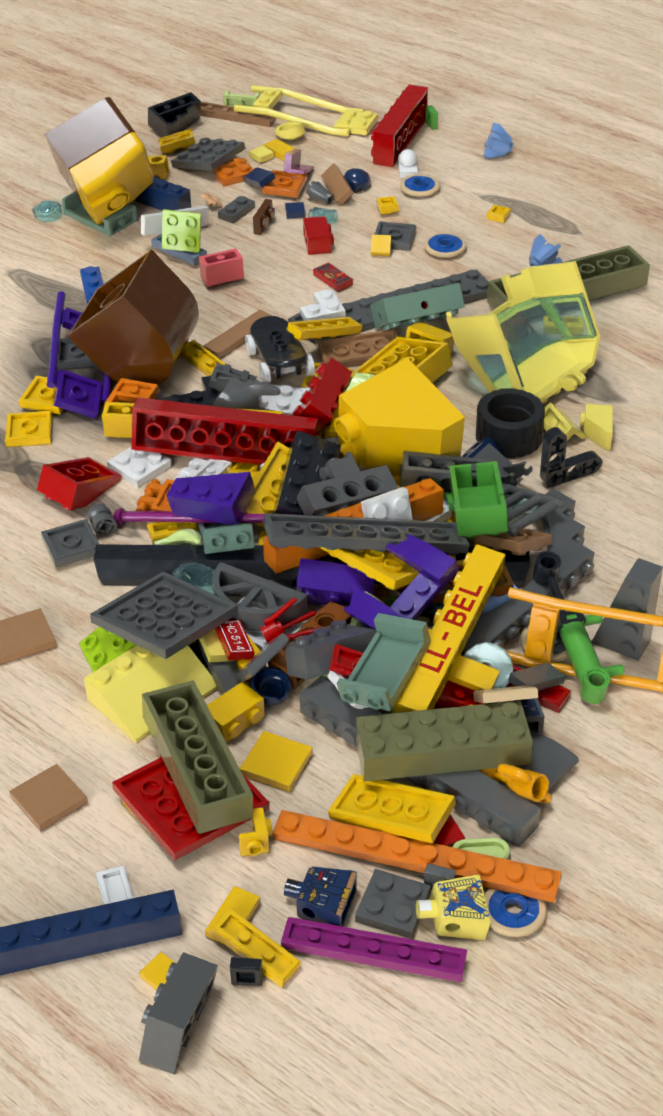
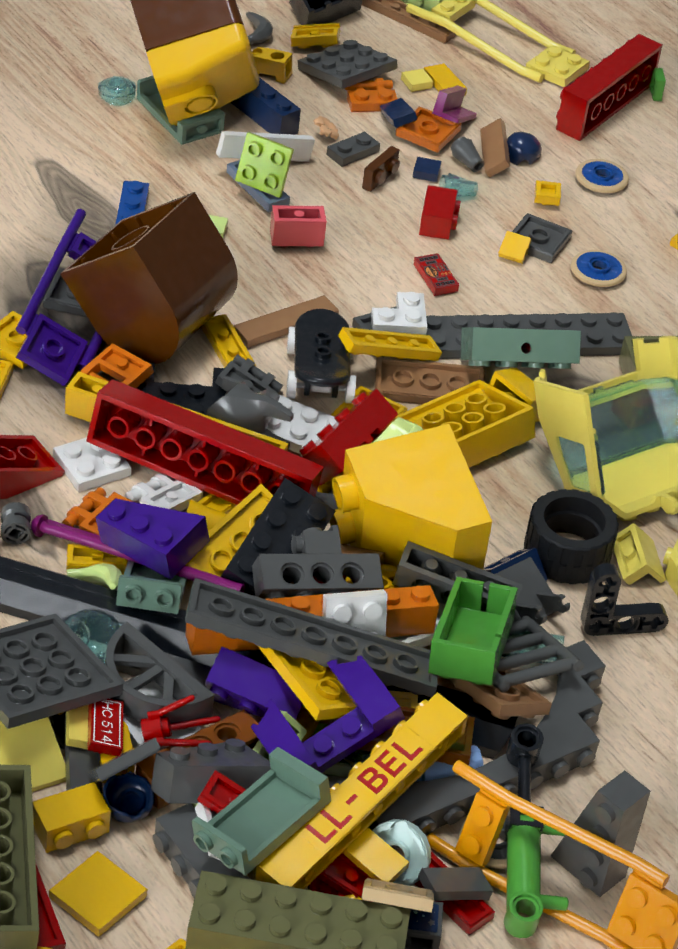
camera: 10 degrees right, 0 degrees up
light yellow hat [275,122,305,141] -> none
white tile [398,149,418,178] -> none

